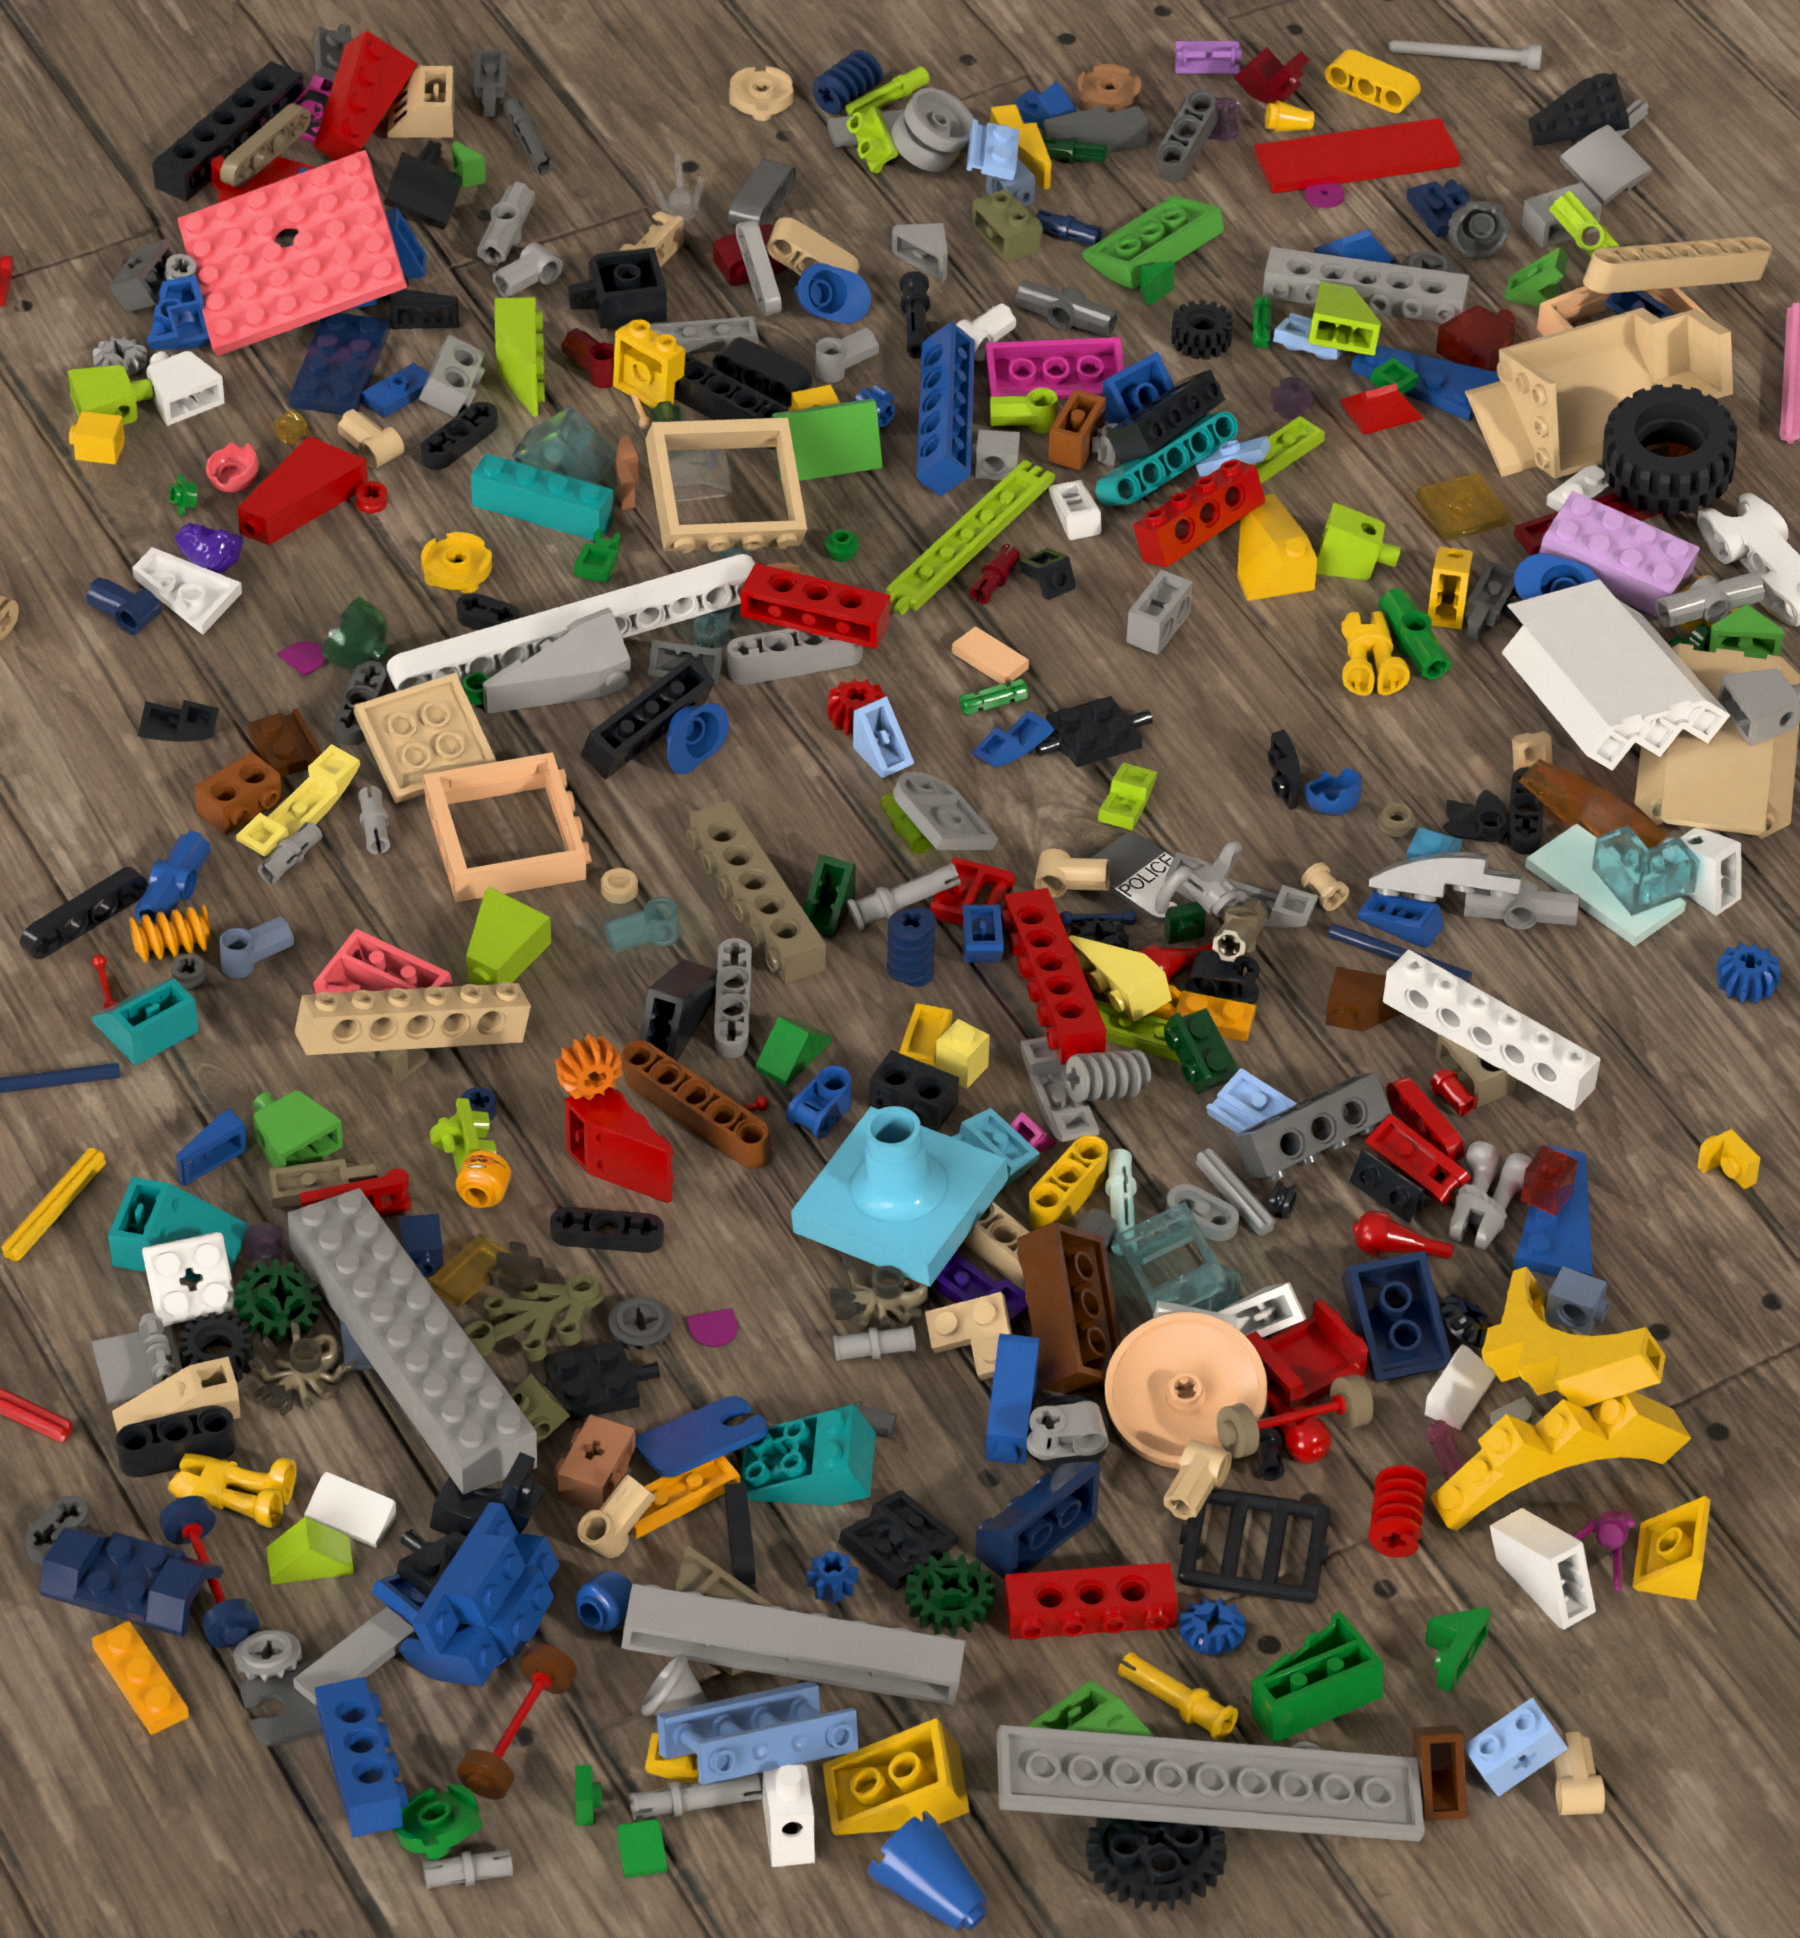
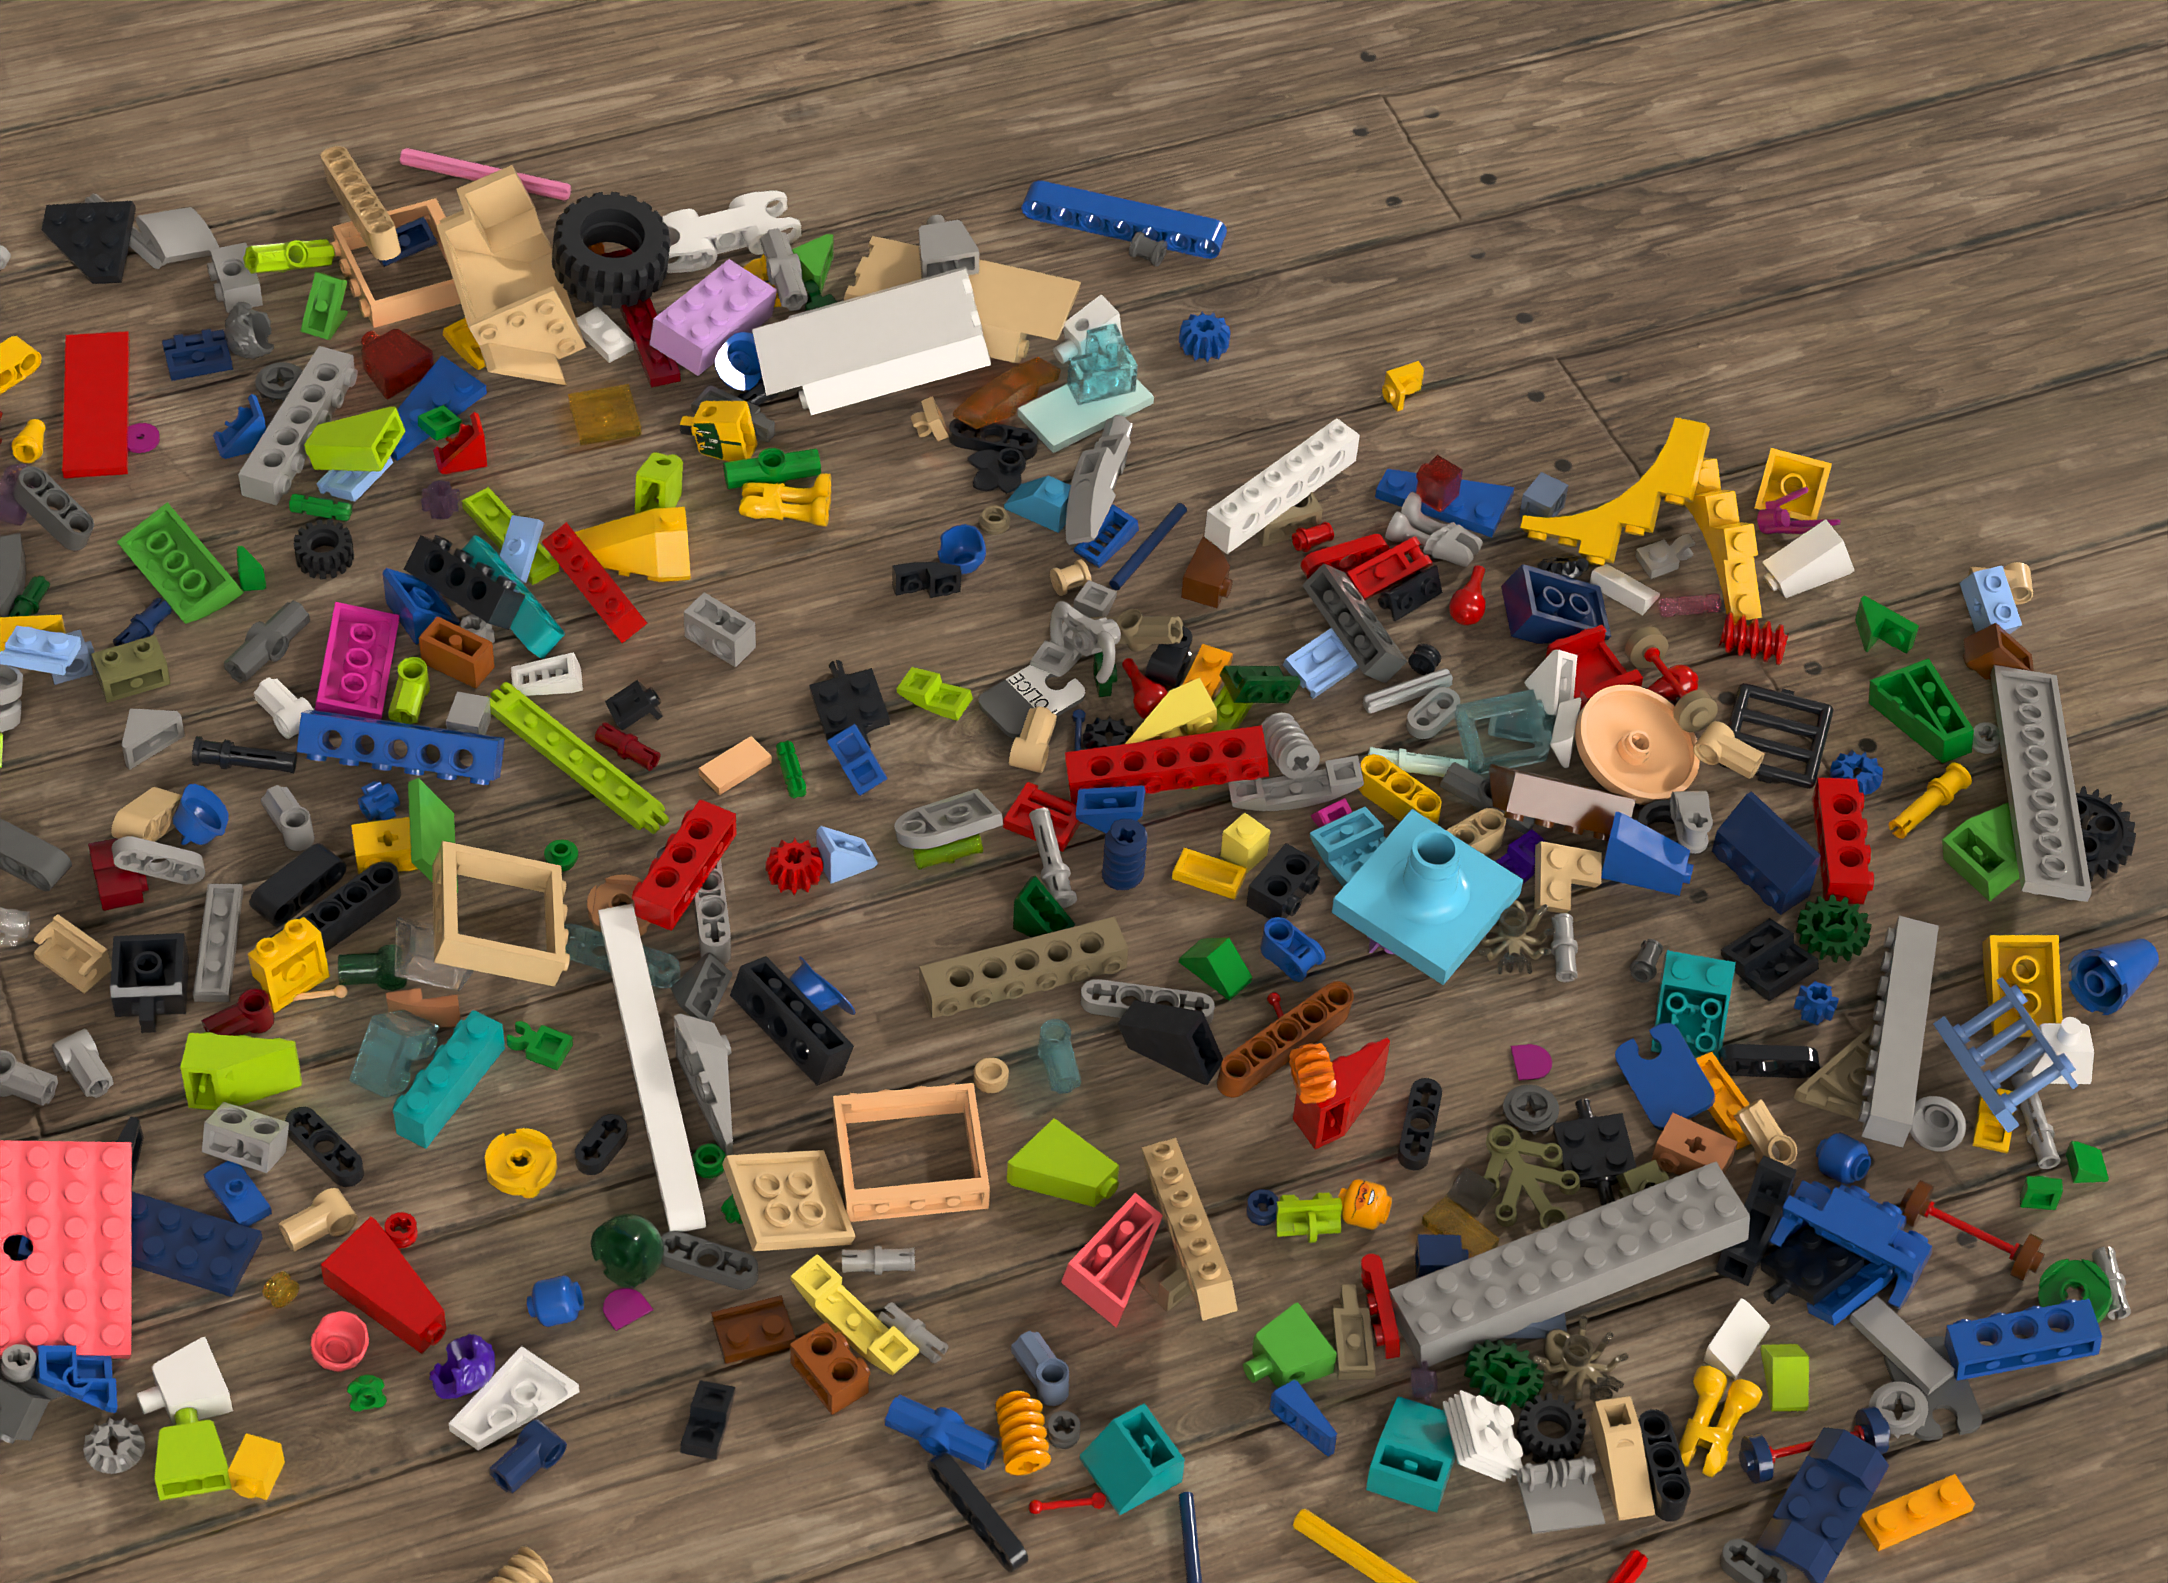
camera: 85 degrees left, 5 degrees up
none -> blue head [527,1275,584,1327]

